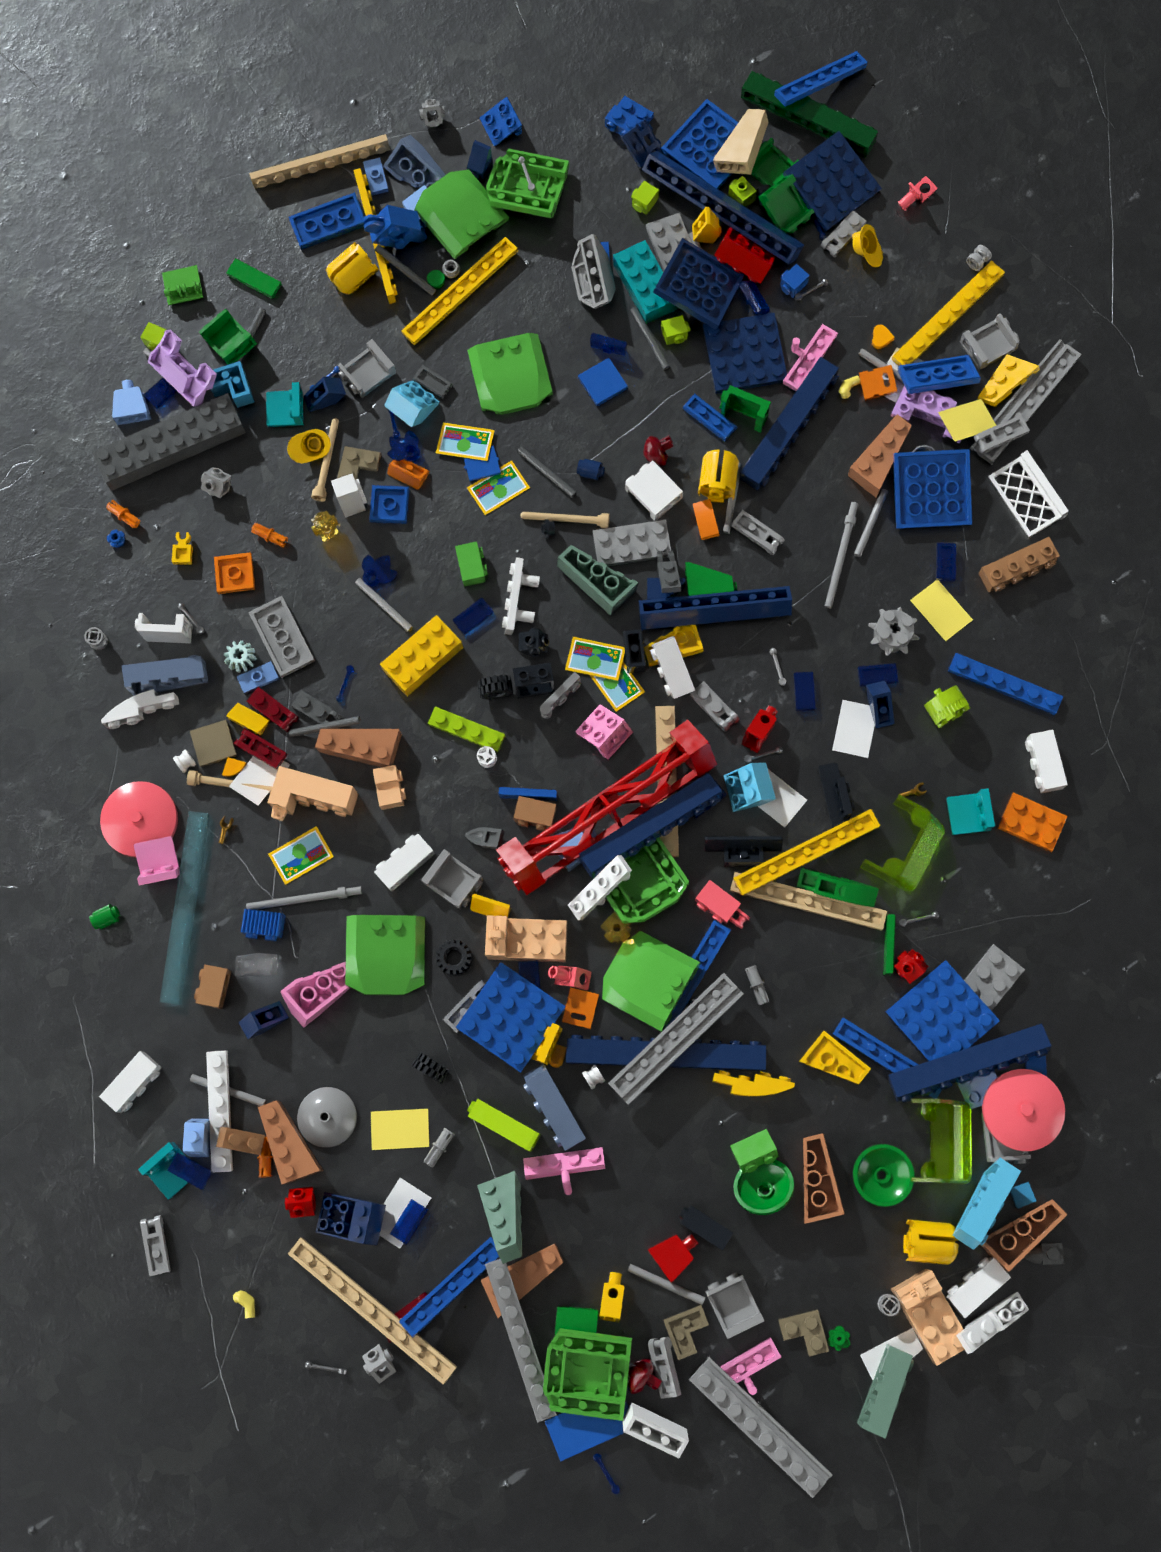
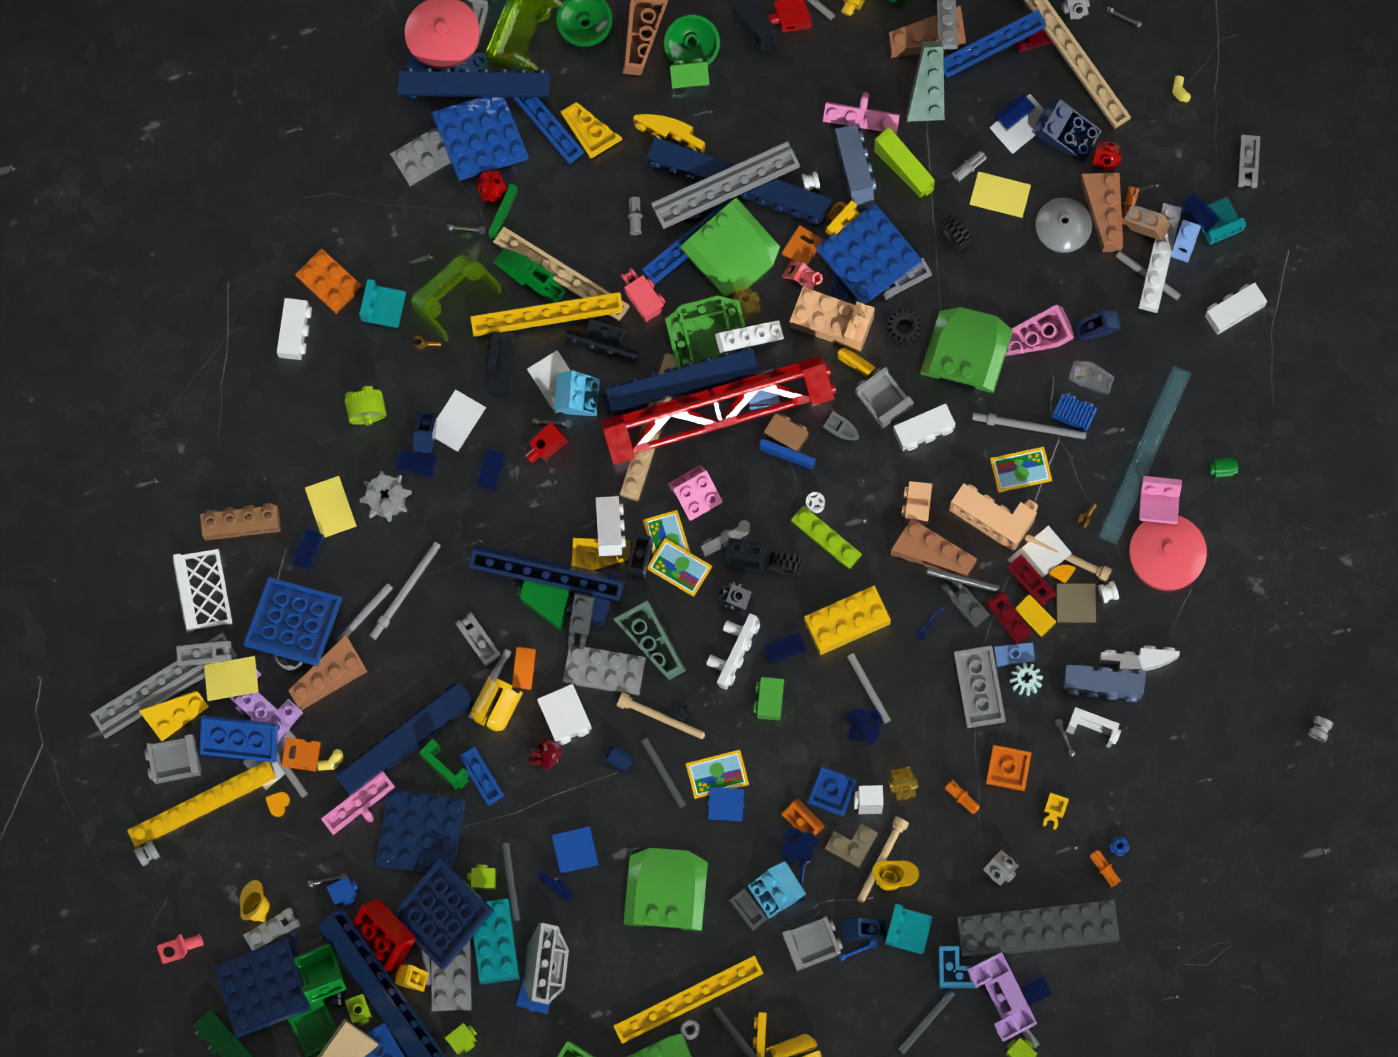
camera: 165 degrees left, 0 degrees up
light grey wheel [84,627,108,650] -> none
light blue torso [112,380,152,425] -> none
medium nougat brick [194,964,231,1009] -> none
green panel [199,309,257,365] -> none
green tile [427,270,445,289] -> none
sticker [436,423,494,461] -> none
light grey plate [690,681,740,732] -> none
clear blue plate [739,281,770,315] -> none
light grey hinge [770,648,786,686] -> none
blue plate [948,653,1063,715] -> none

